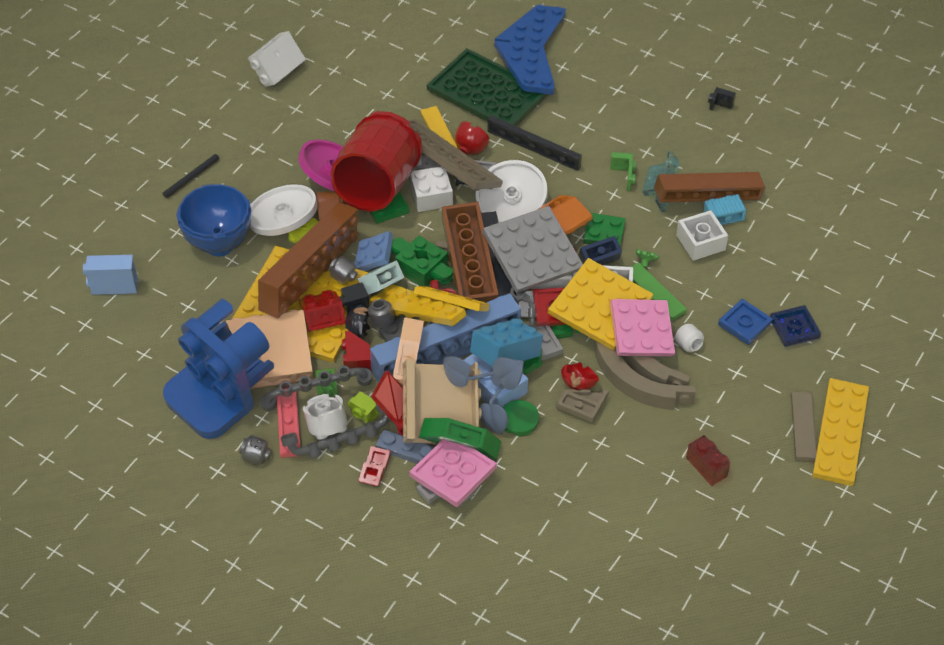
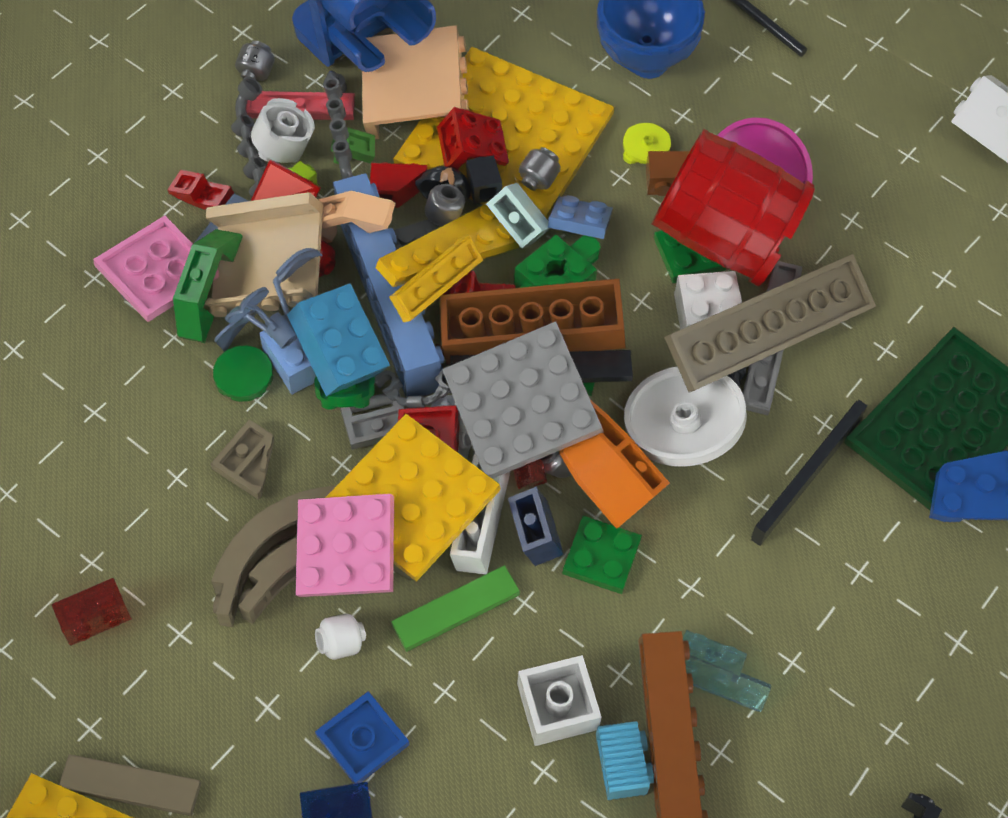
camera: 95 degrees right, 10 degrees up
white dish [250,185,318,236] -> none
dark orange brick [258,202,359,318] -> none
yellow tile [420,106,458,149] -> none
red cylinder [454,121,490,155] -> none
red hair [561,362,599,391] -> none
bright green bracket [610,152,636,191] -> none
bright green plant [636,249,660,268] -> none

